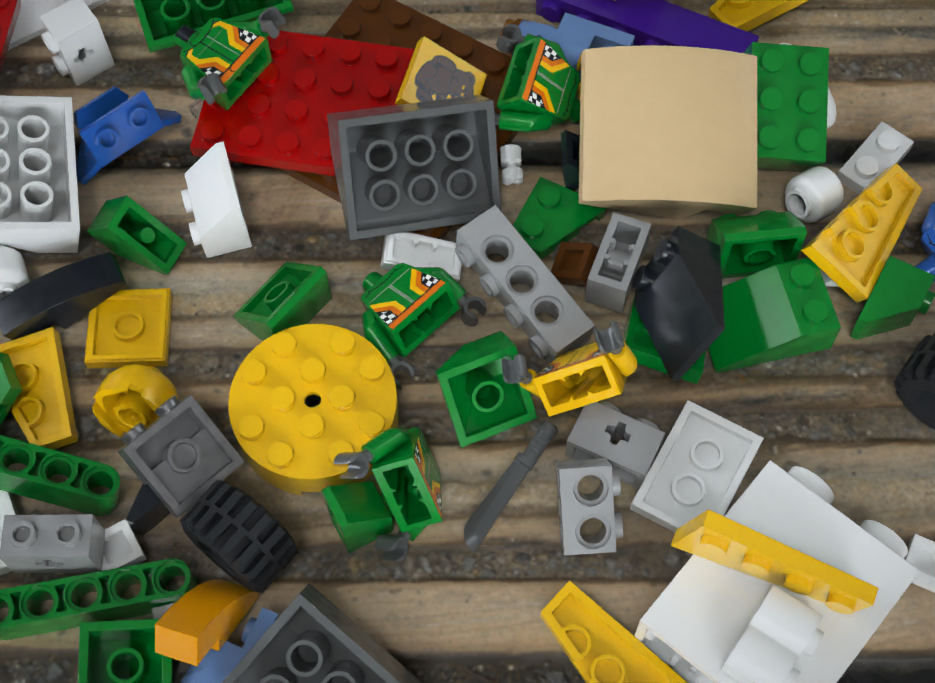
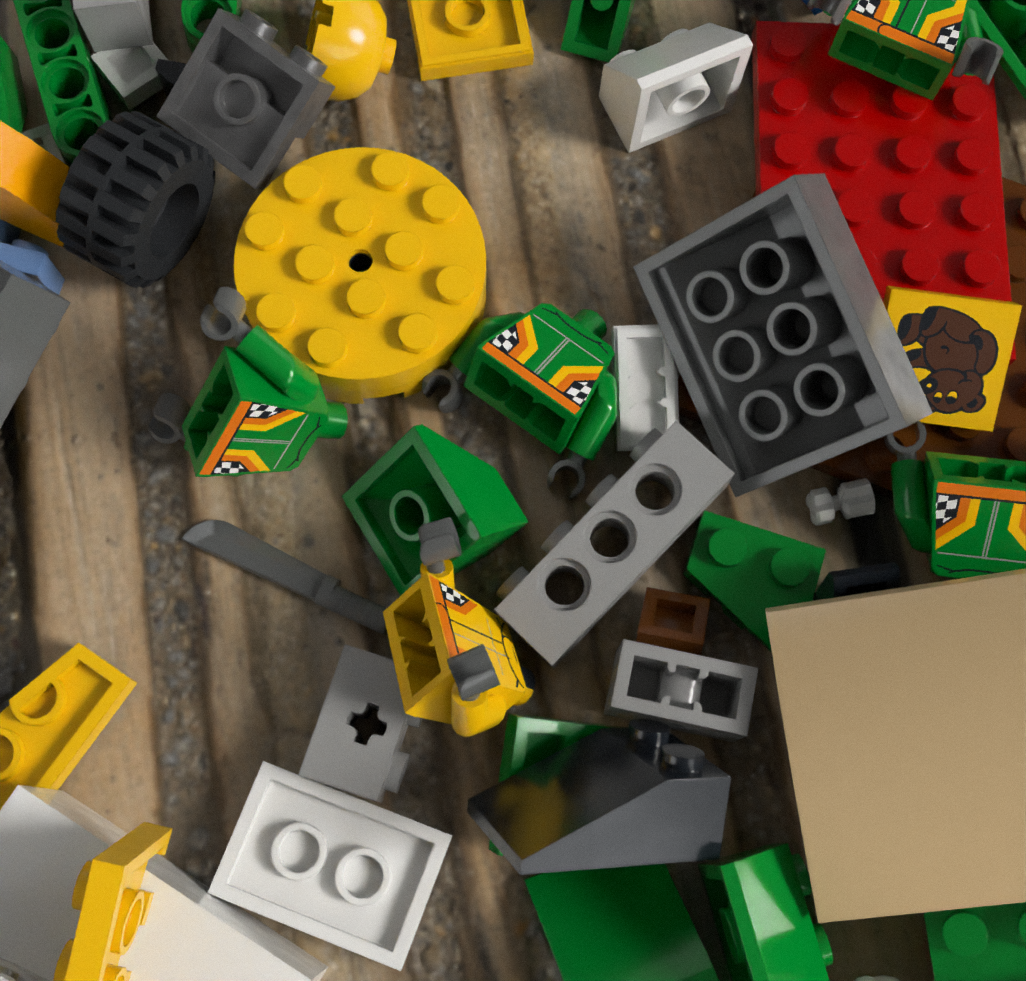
camera: 75 degrees right, 10 degrees up
green slope [233,261,332,341] -> none
green slope [321,481,394,554] -> none
light grey brick [556,458,623,555] -> none

